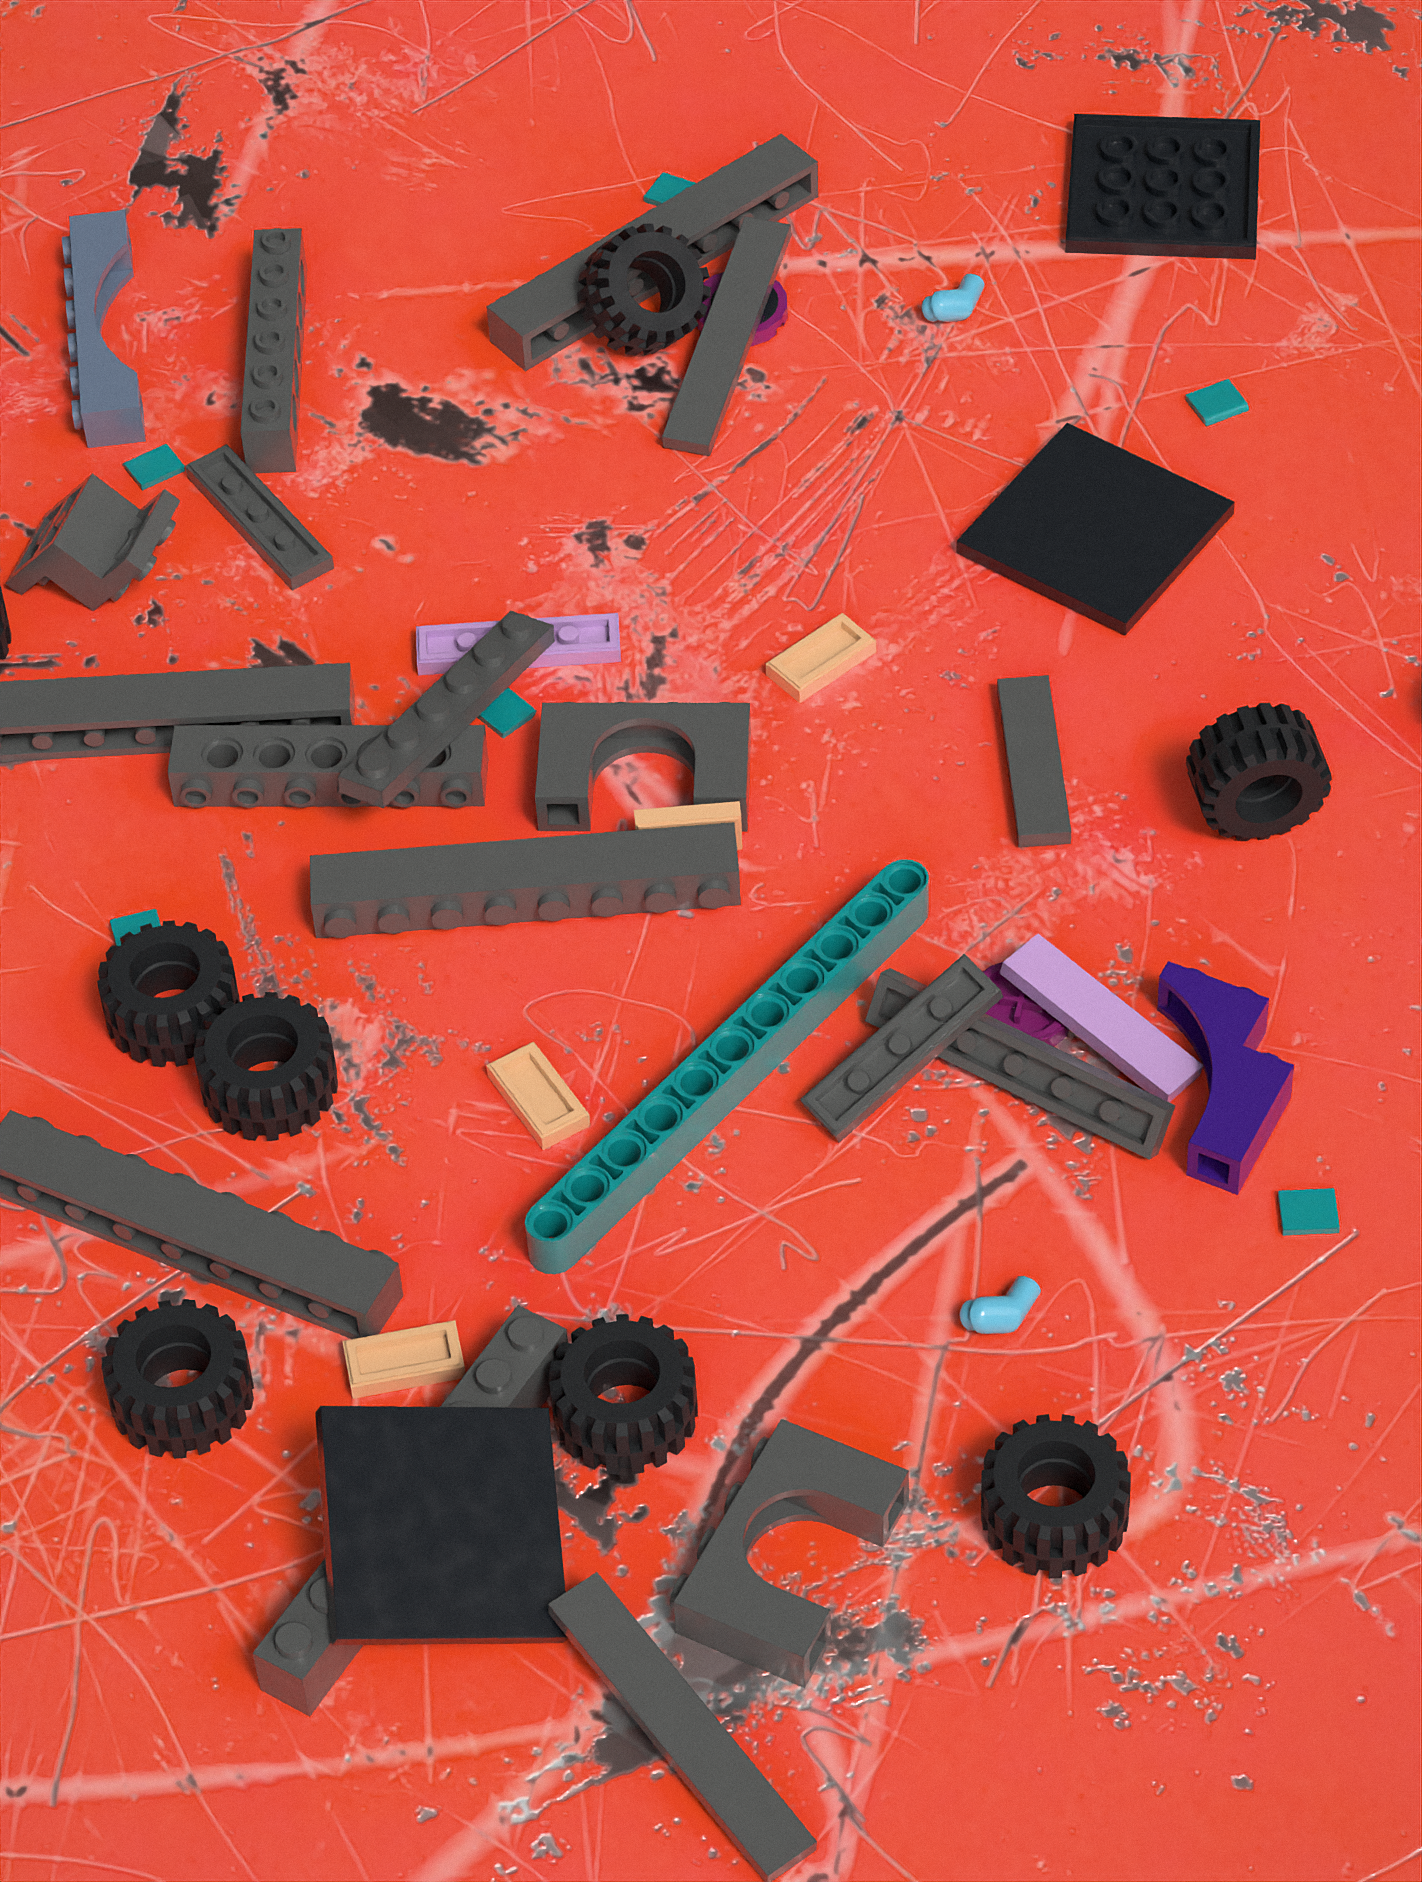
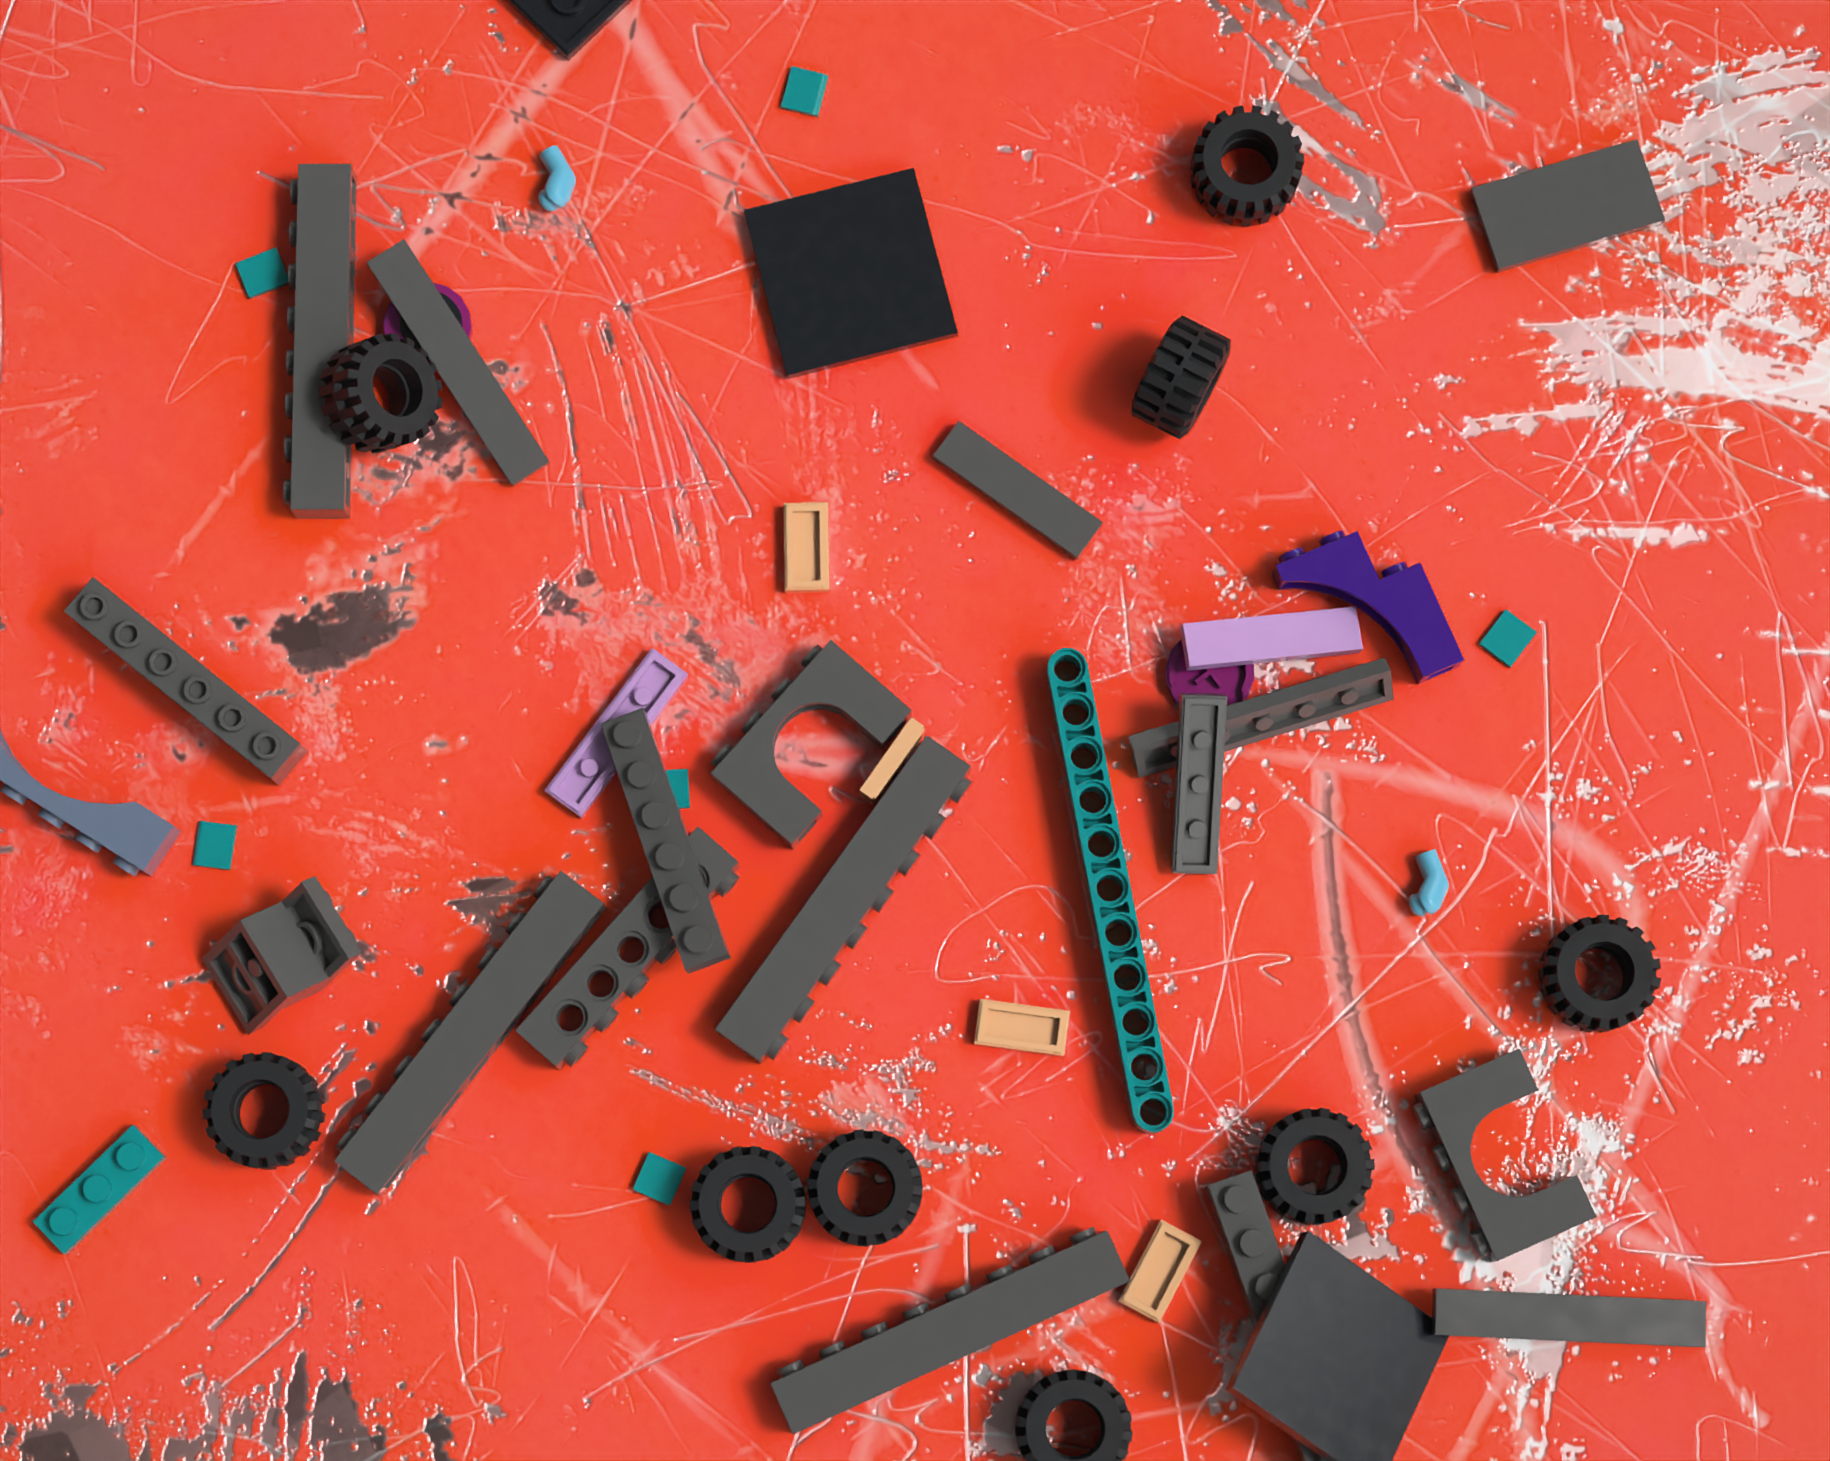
camera: 55 degrees left, 30 degrees up
dark grey tile [185,444,334,591] -> none

